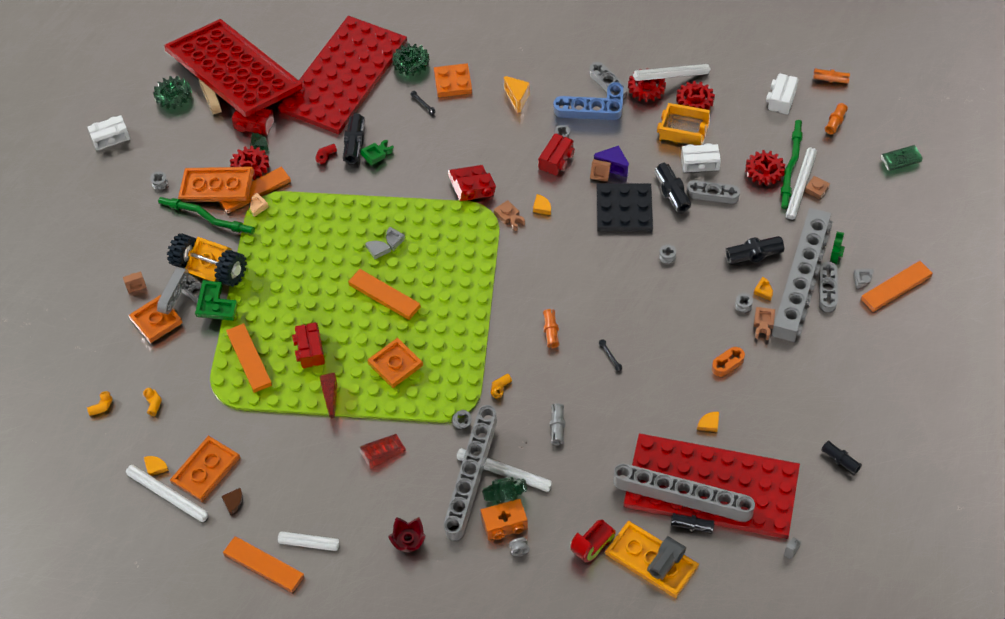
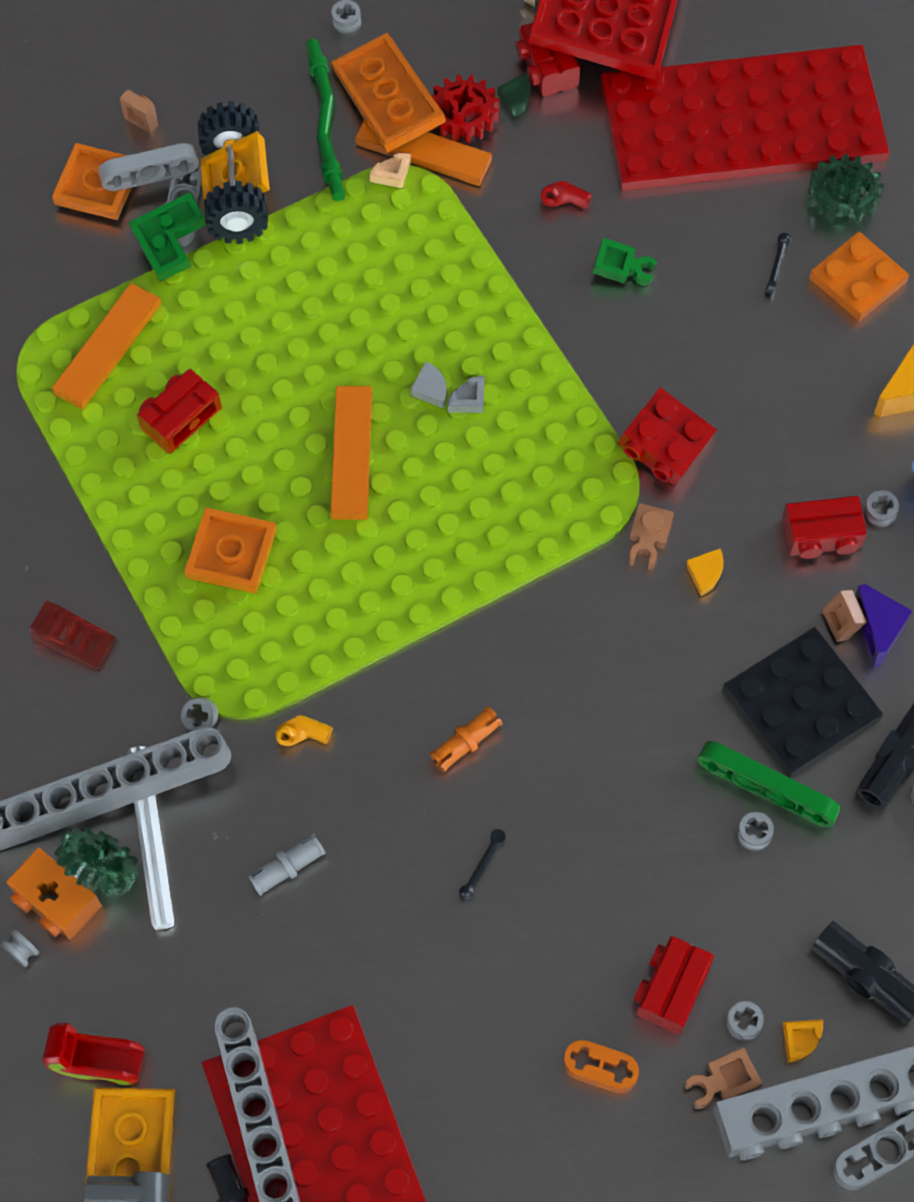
camera: 55 degrees right, 10 degrees up
clear red slope [320,373,337,419] -> none
black piece [343,113,365,164] -> none
light orange tile [697,412,719,432] -> none
none -> red brick [633,936,714,1035]
none -> green beam [697,741,841,828]

